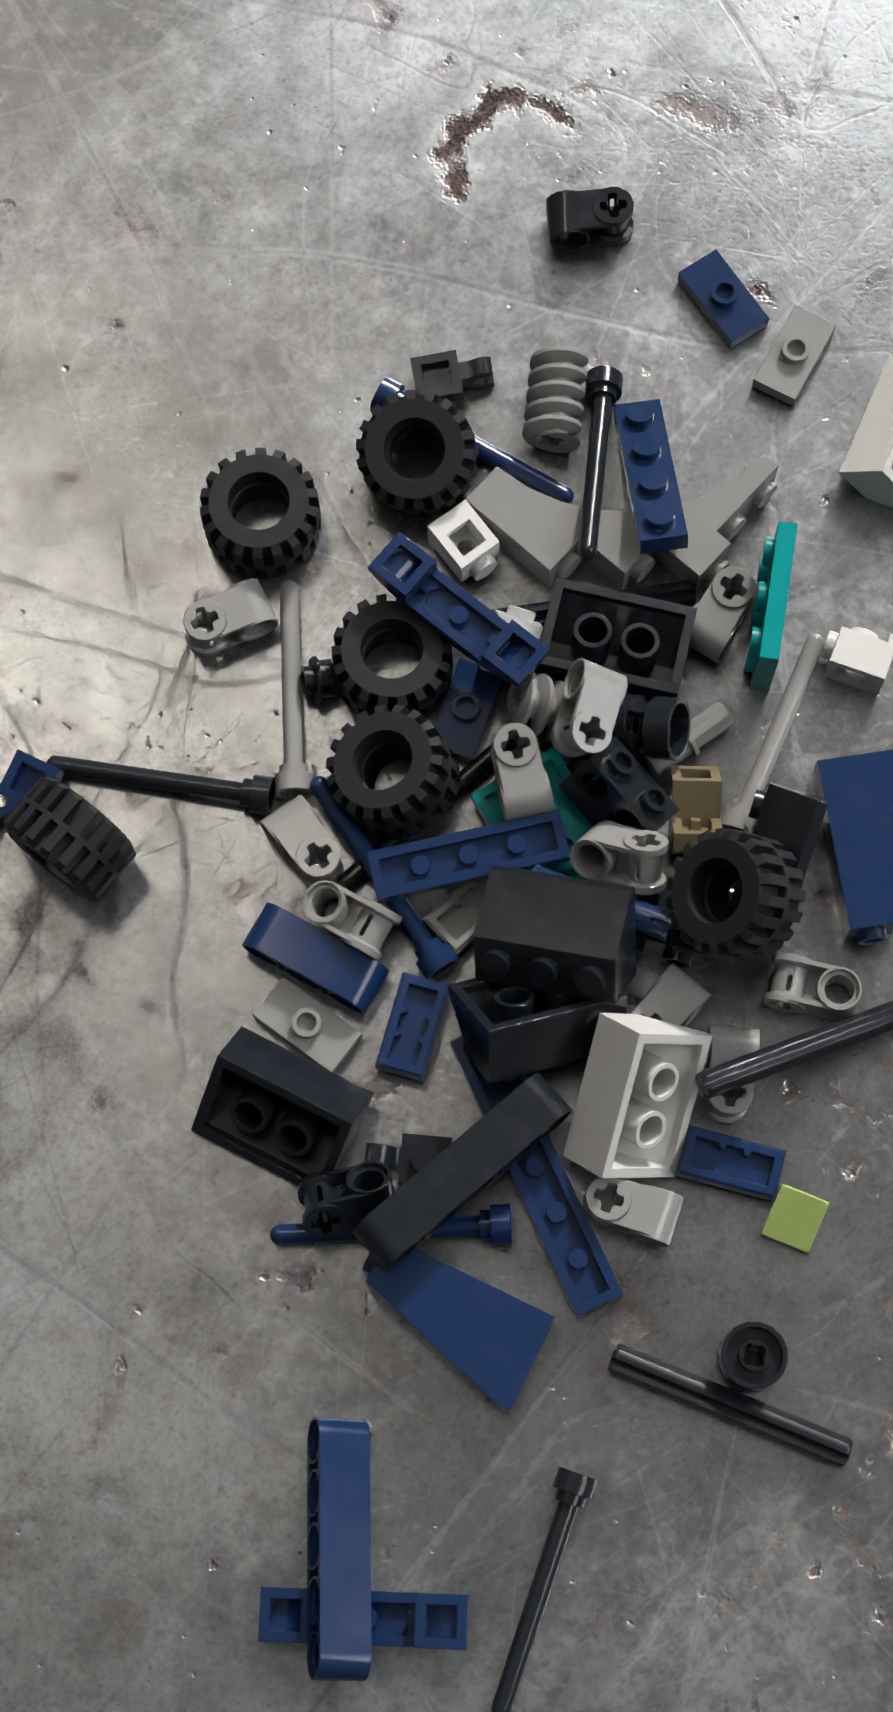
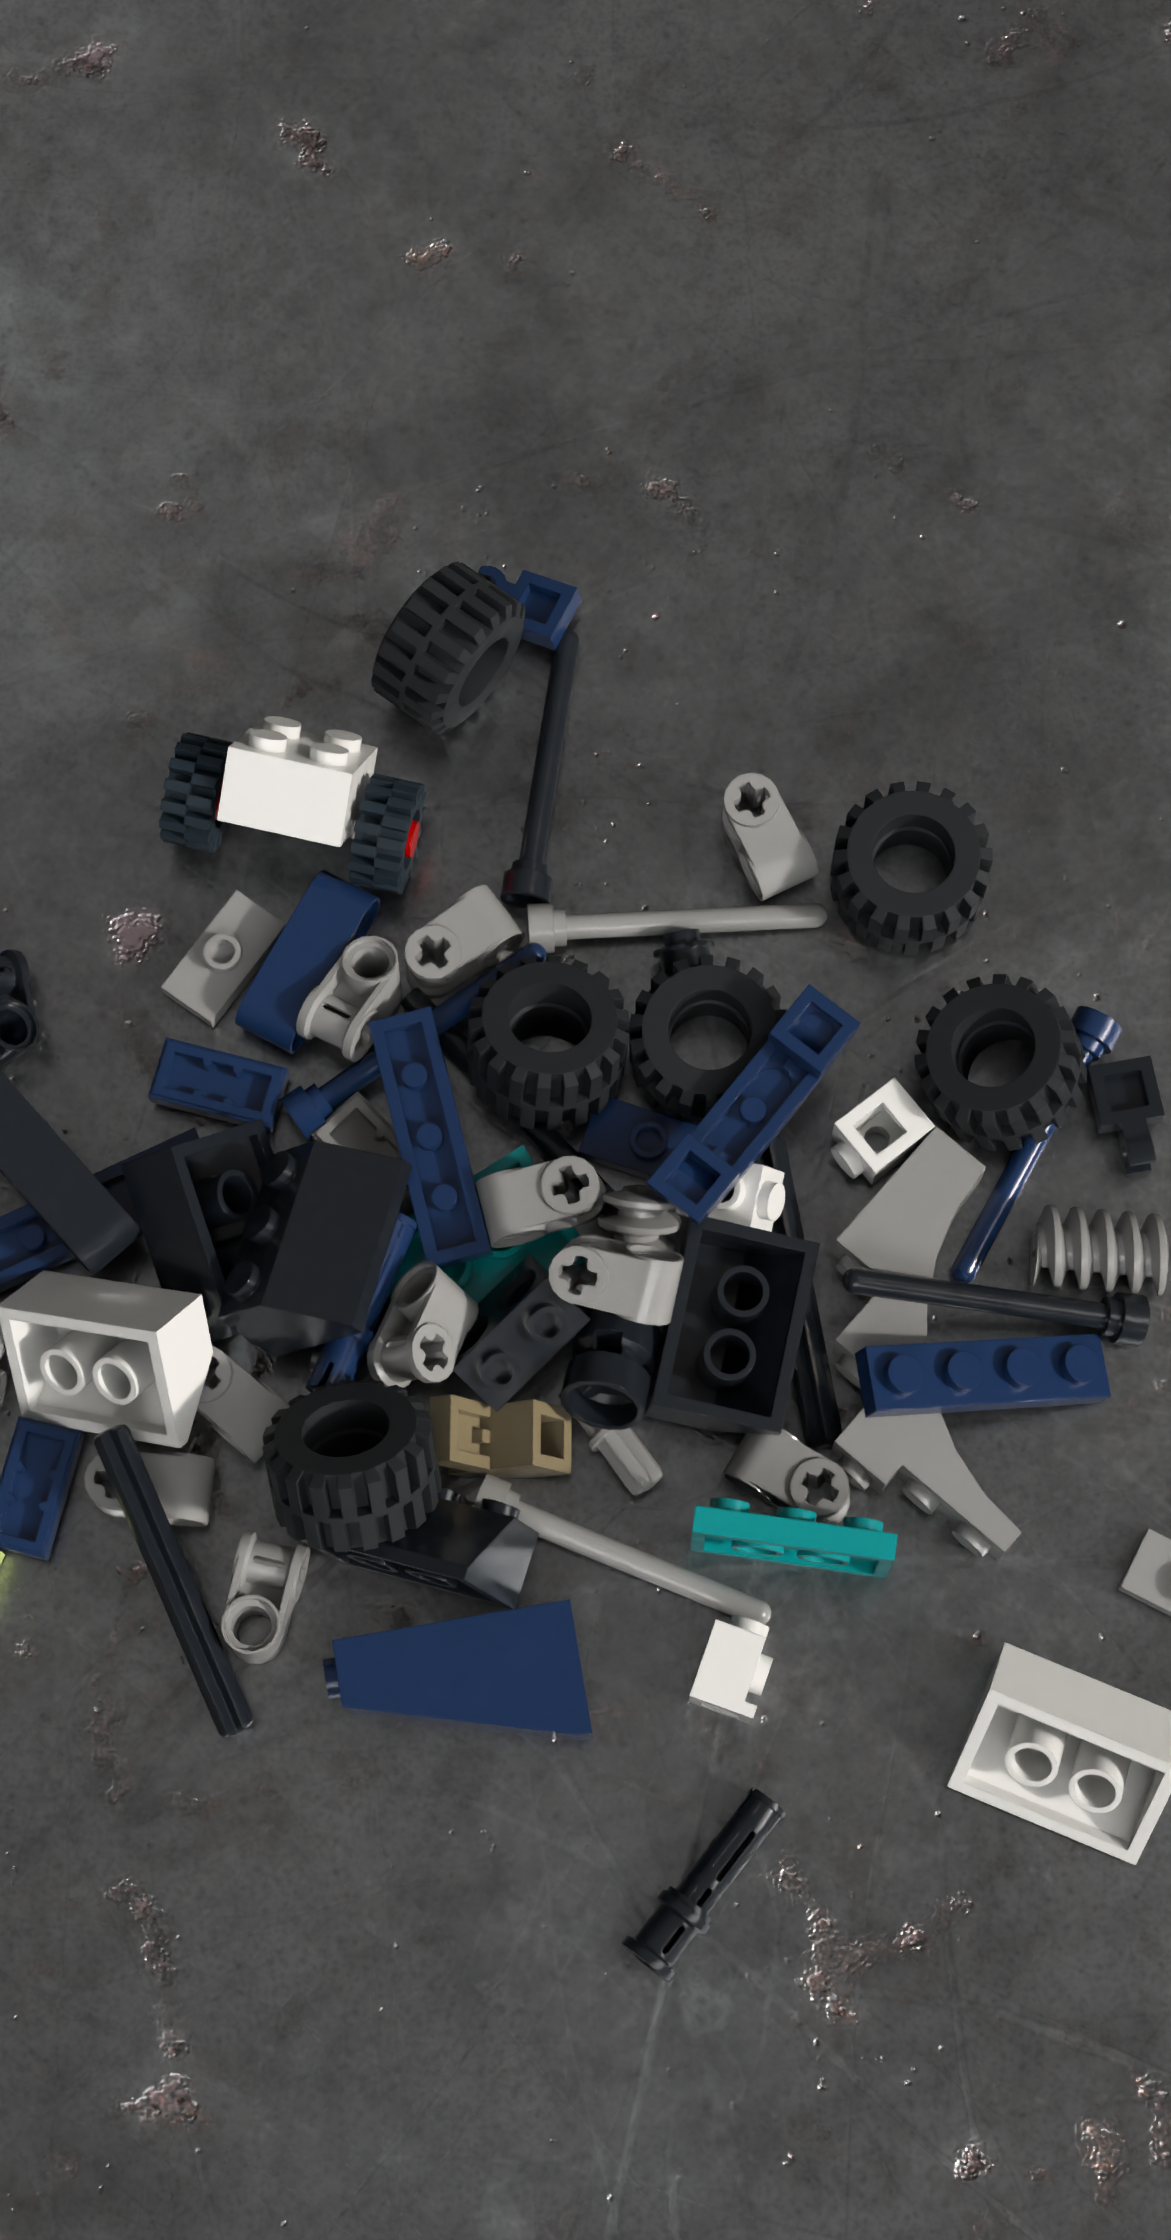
camera: 90 degrees right, 0 degrees up
black slope [191,1026,374,1198] -> none
black plate [365,1133,452,1186] -> none
none -> brick [159,716,426,895]

